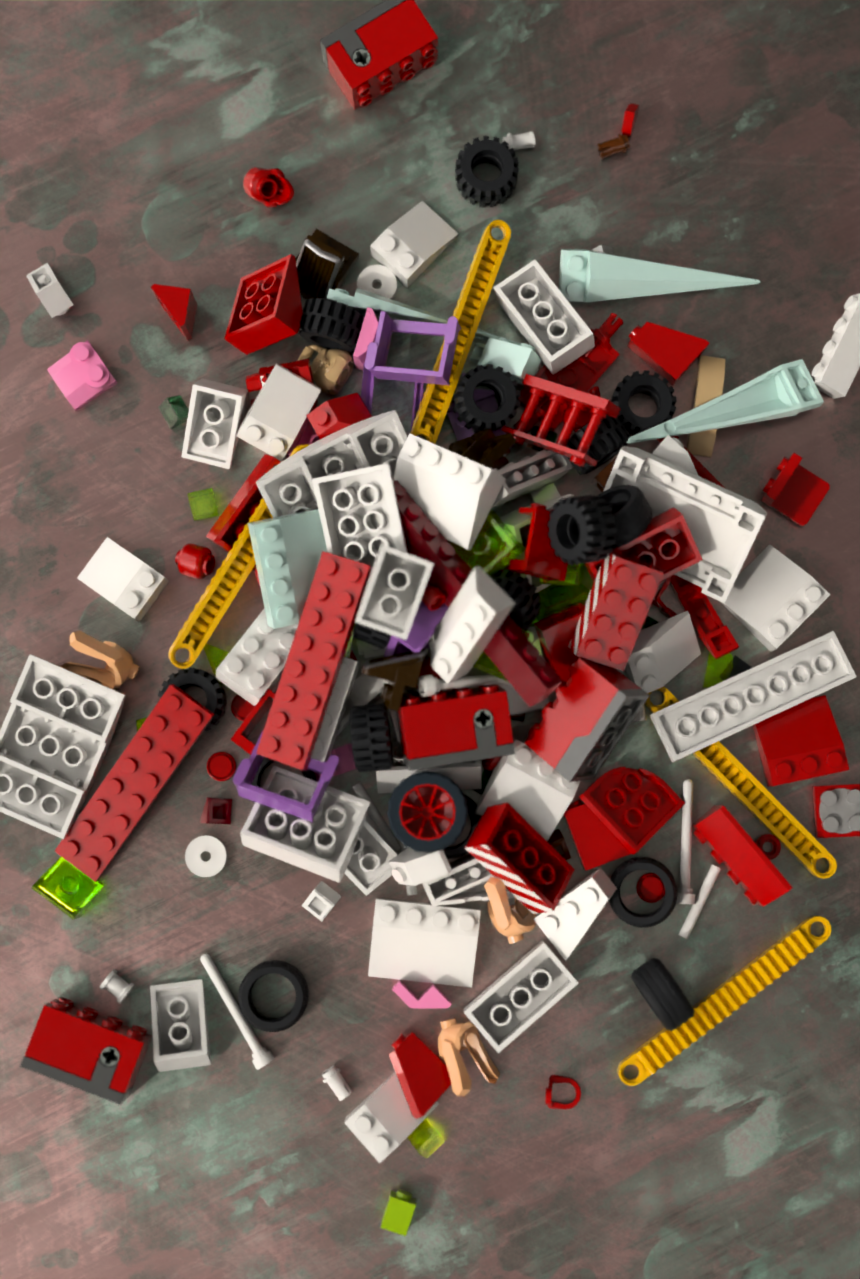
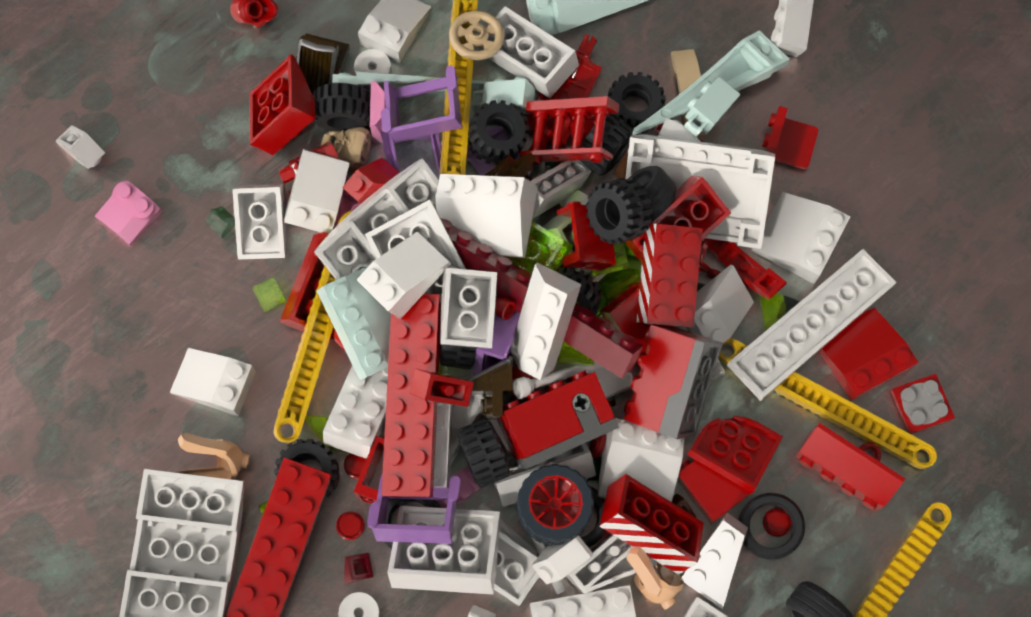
camera: 20 degrees left, 10 degrees down
red slope [151,284,197,341] -> none
red head [175,543,215,579] -> none
red slope [627,322,709,386] -> none
white piece [676,779,695,905] -> none
white bar [678,865,721,939] -> none
none -> white slope [357,232,451,319]
none -> red slope [409,369,474,407]
none -> tan plate [449,11,504,60]
none -> light aqua brick [683,77,740,137]

